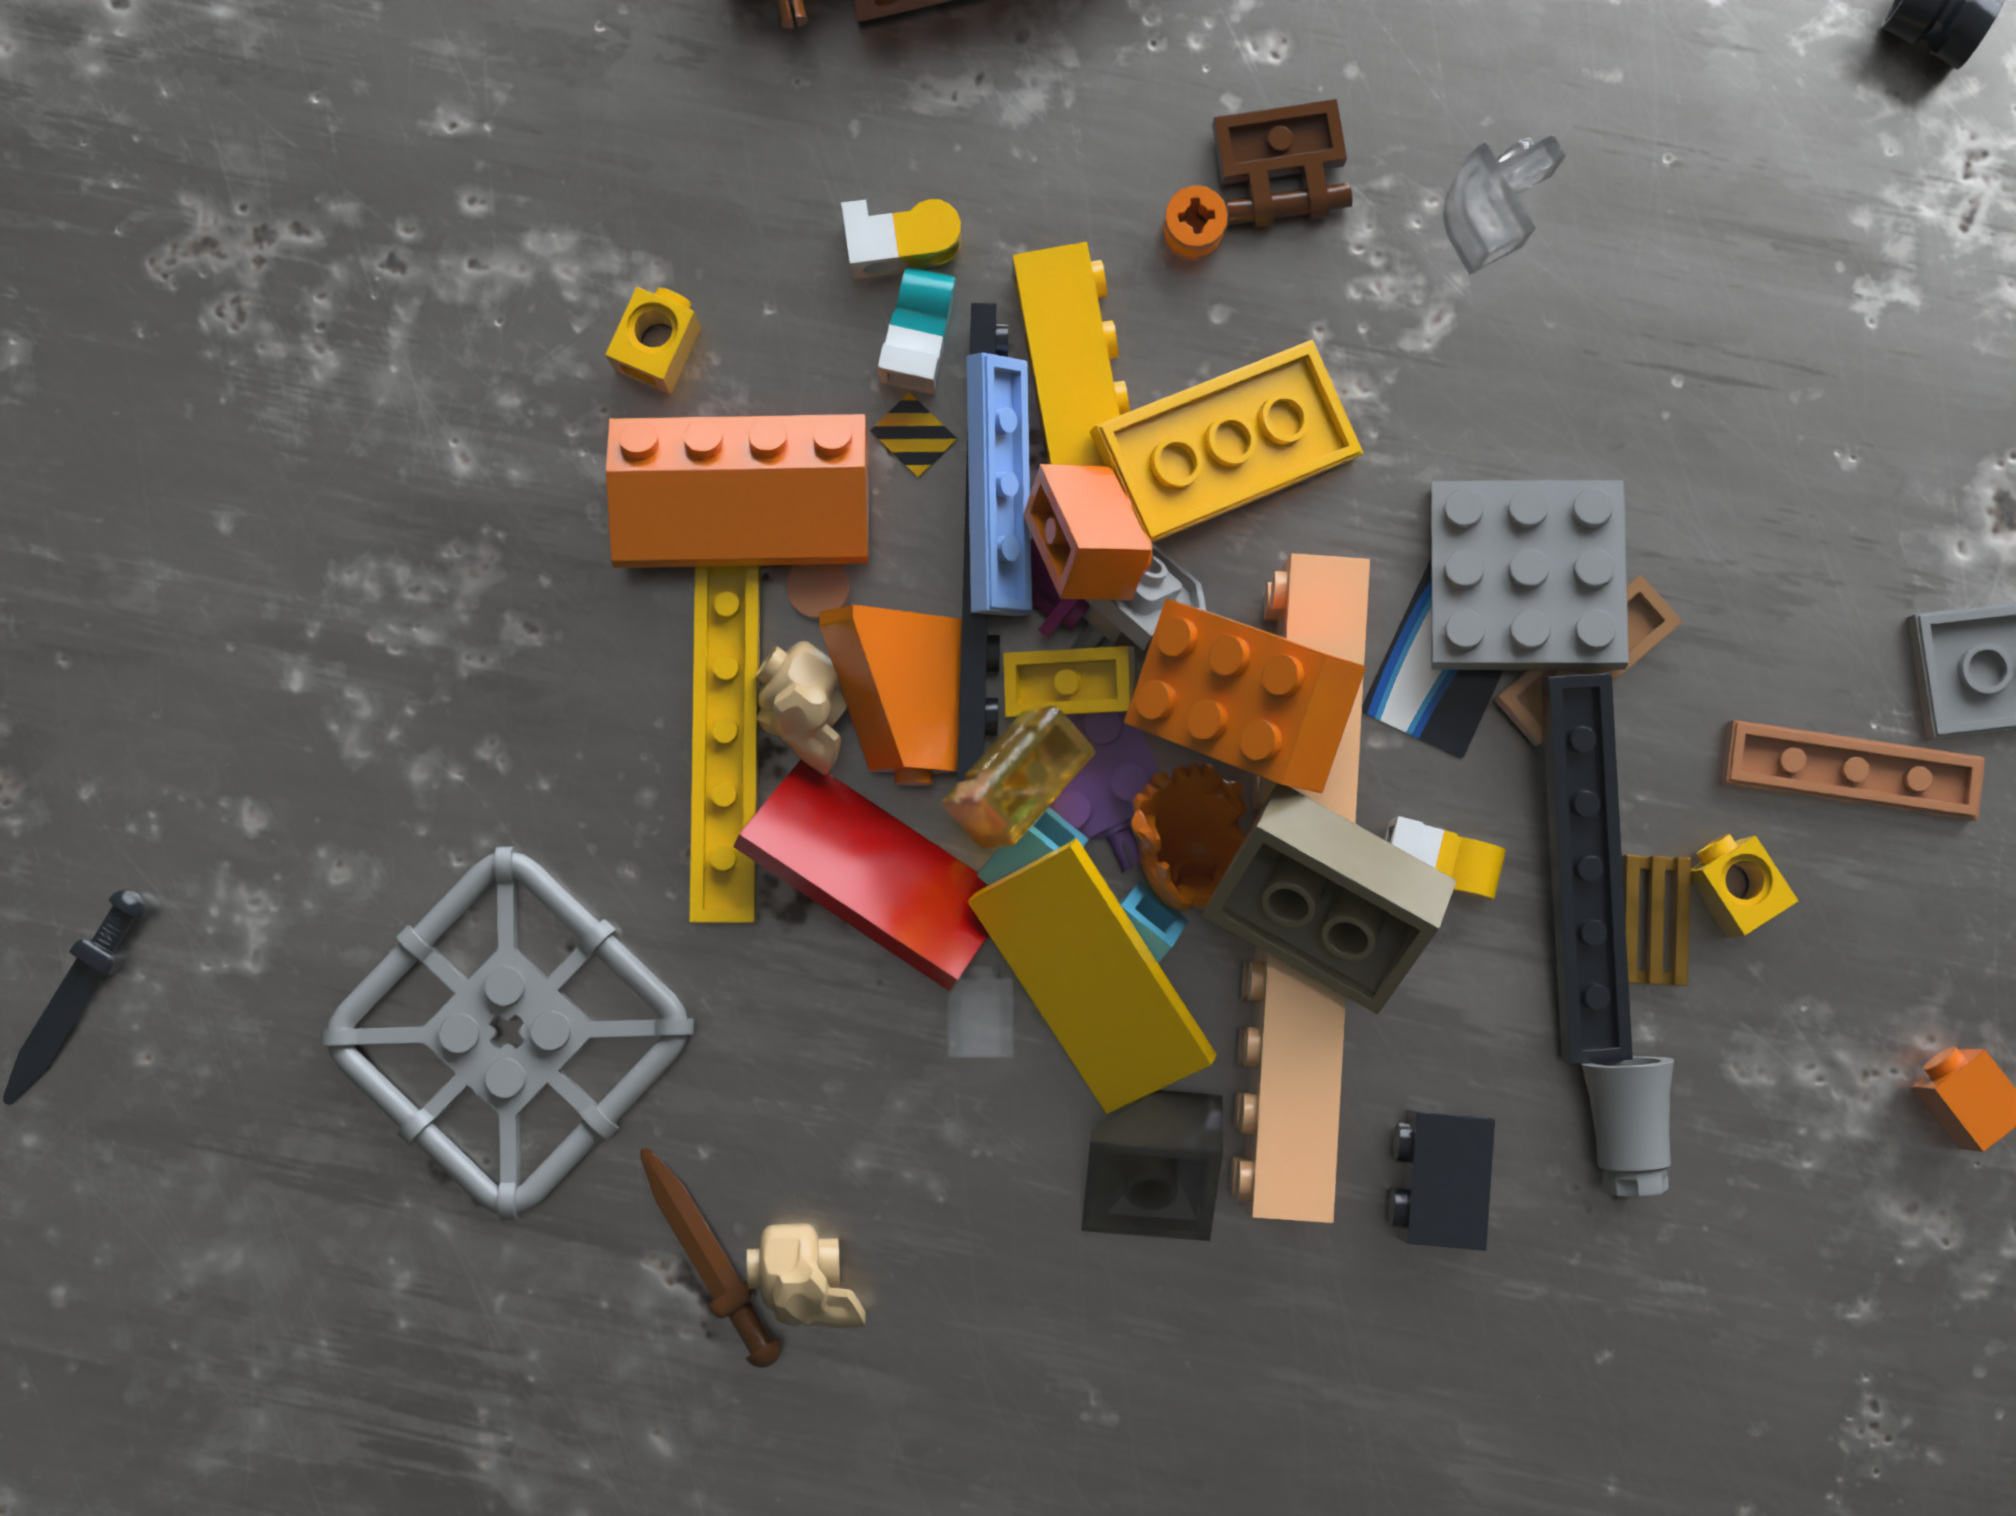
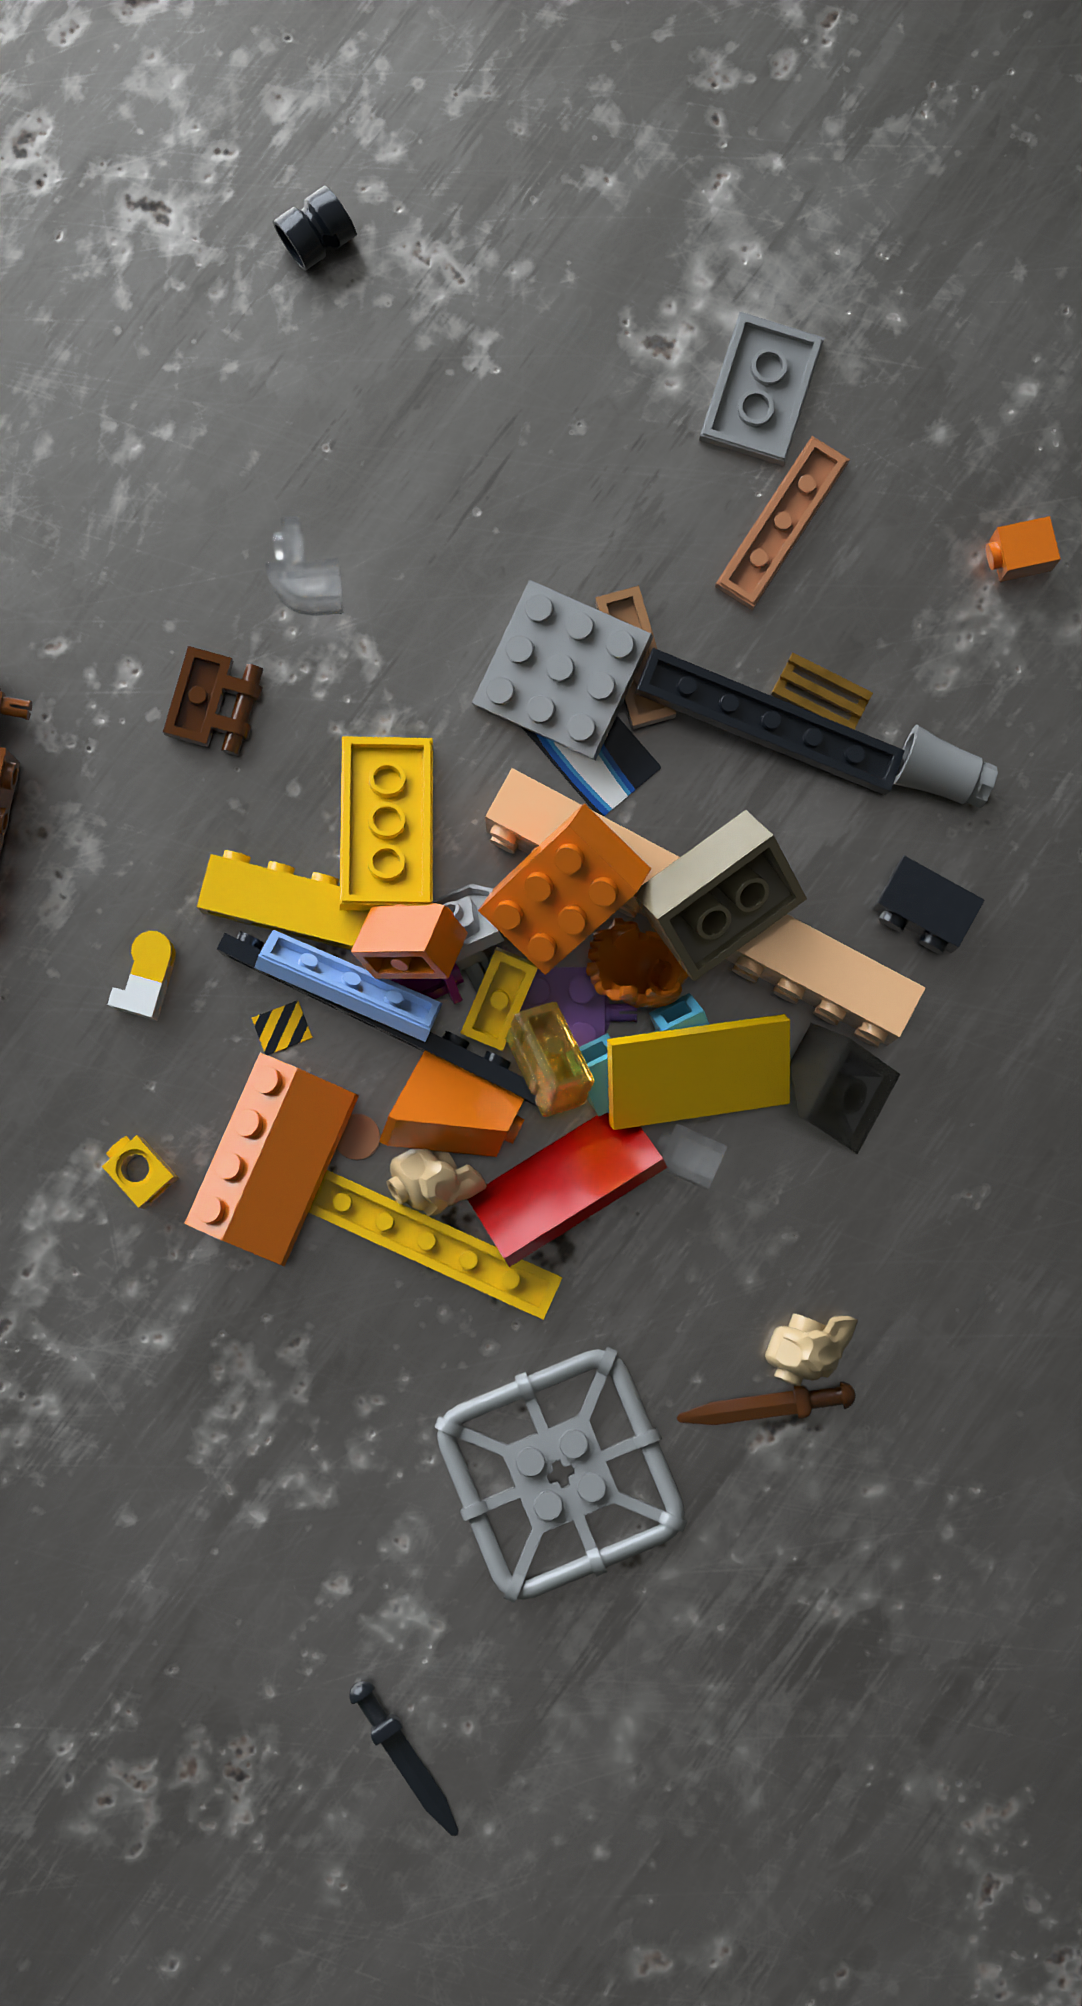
camera: 65 degrees left, 0 degrees up
leg [878,266,956,395] -> none
orange wheel [1162,185,1228,261] -> none
yellow leg [1384,816,1506,900] -> none
yellow brick [1691,834,1798,938] -> none

